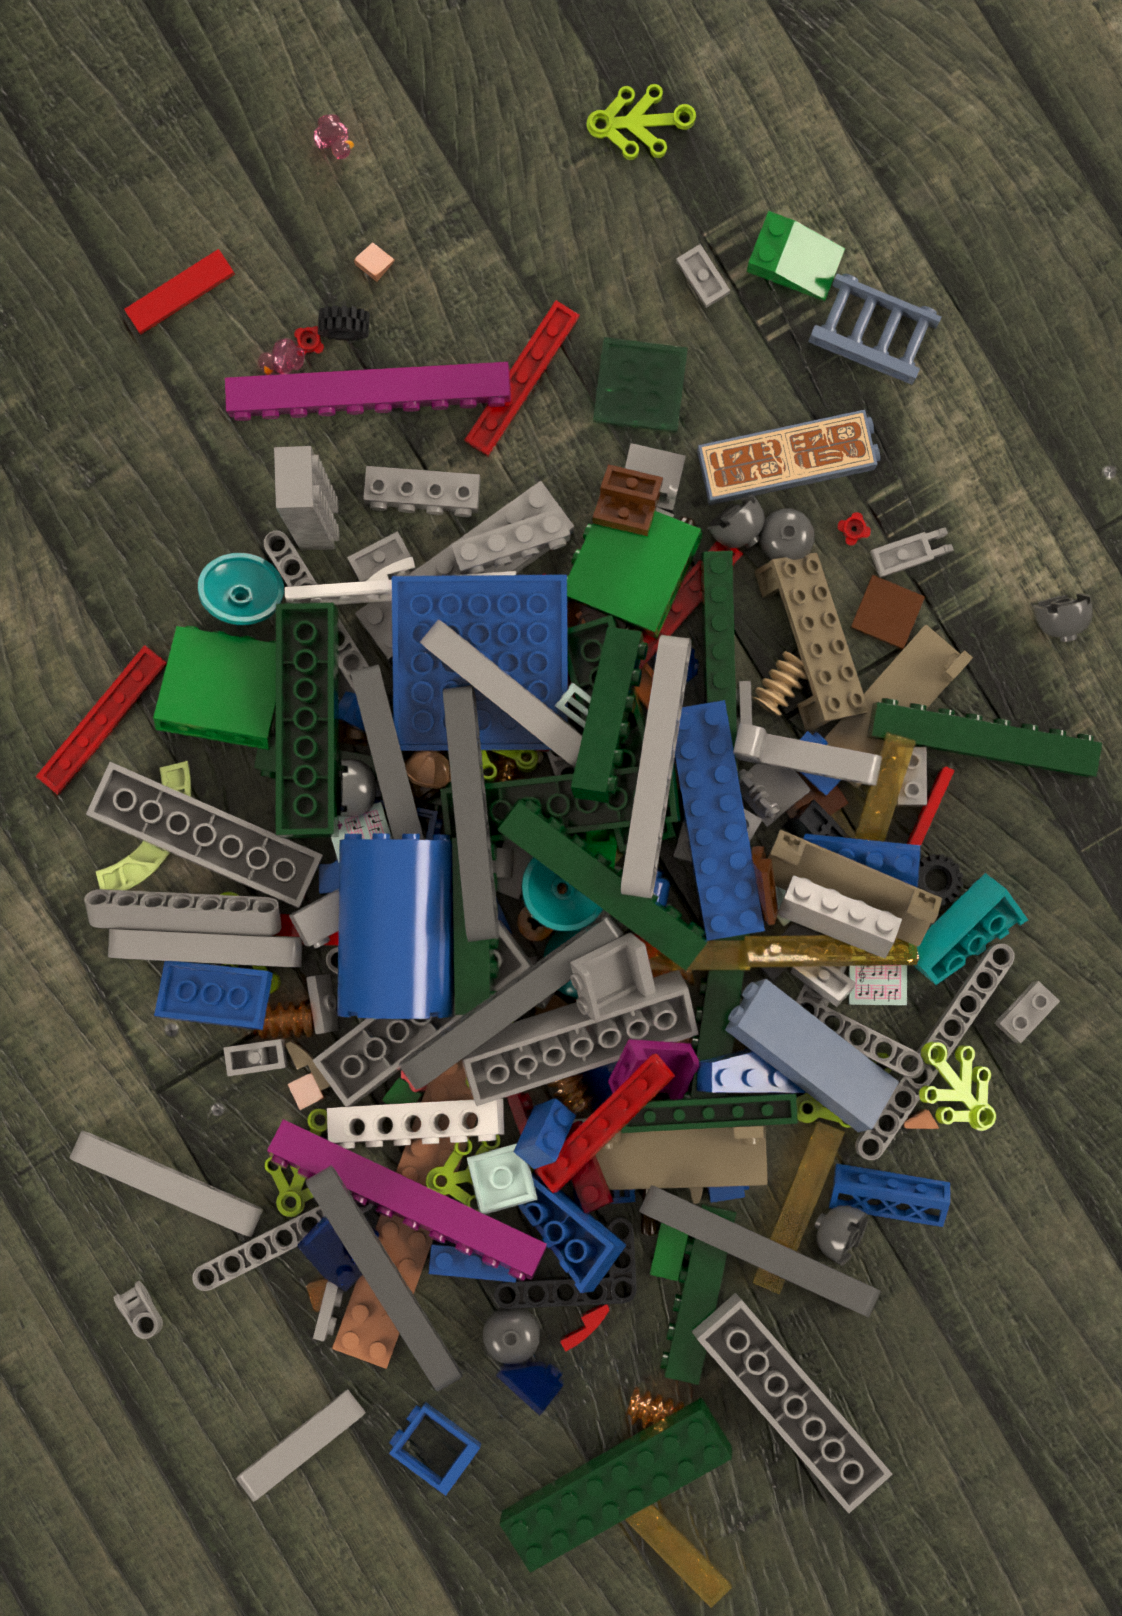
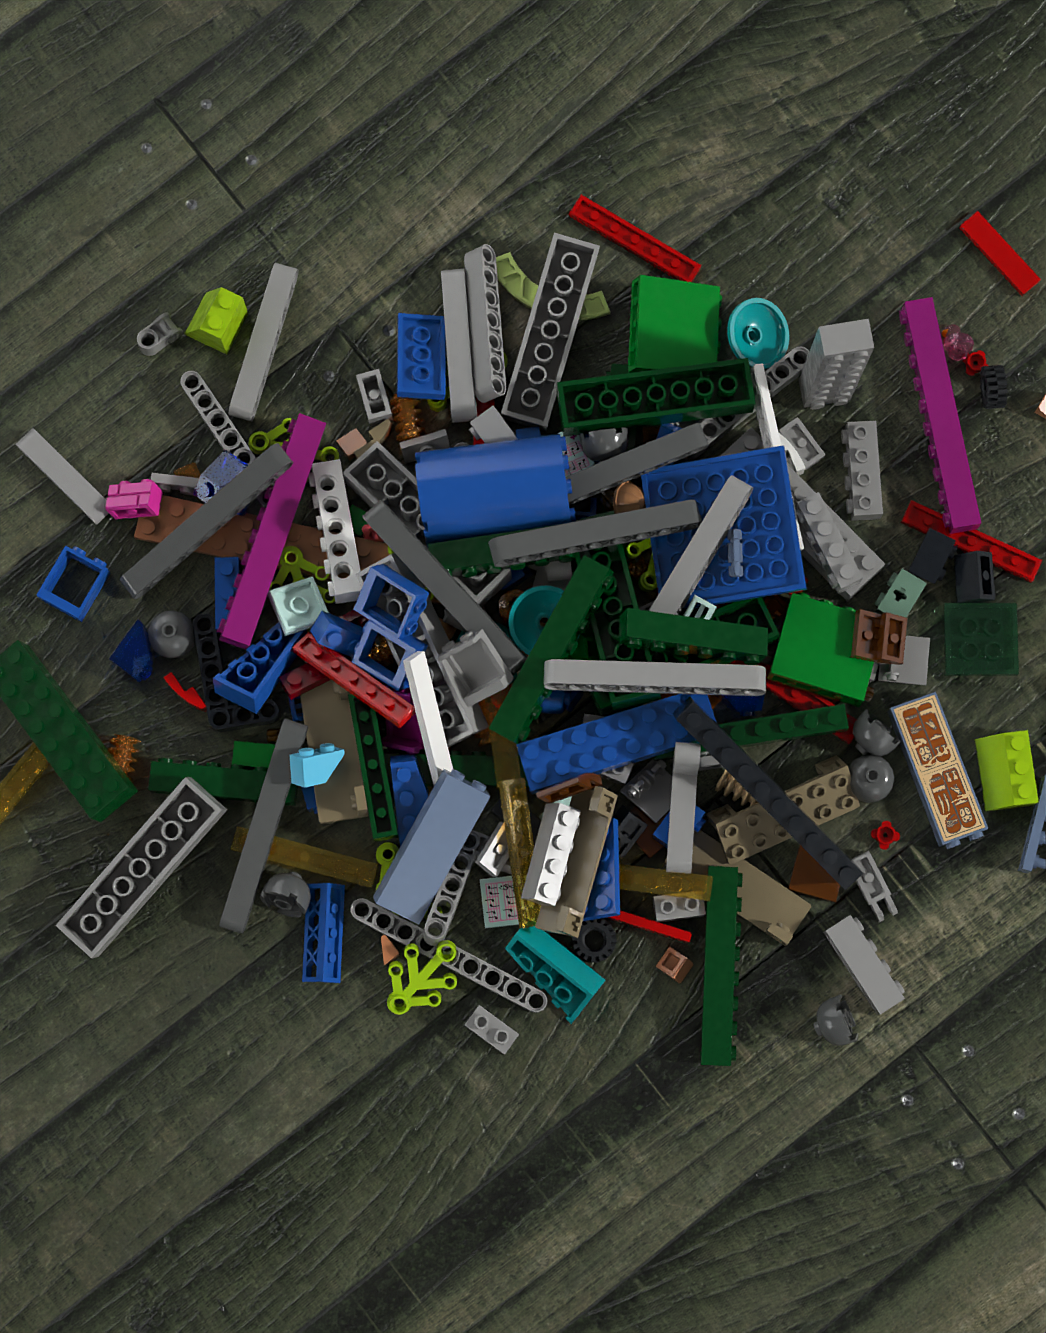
camera: 80 degrees right, 5 degrees down
none -> dark pink brick [105,479,163,519]
none -> lime slope [185,287,248,355]
none -> medium azure slope [289,743,345,788]
none -> blue window [352,620,428,691]
none -> blue window [353,564,429,639]
none -> white tile [403,651,453,785]
none -> nougat slope [656,947,693,983]
none -> black brick [672,696,863,890]
none -> sand blue axle [727,529,743,577]
none -> light grey brick [823,915,905,1015]
none -> sand green brick [874,569,927,617]
none -> black brick [908,528,958,584]
none -> black brick [954,551,995,604]
none -> lime slope [975,730,1039,811]

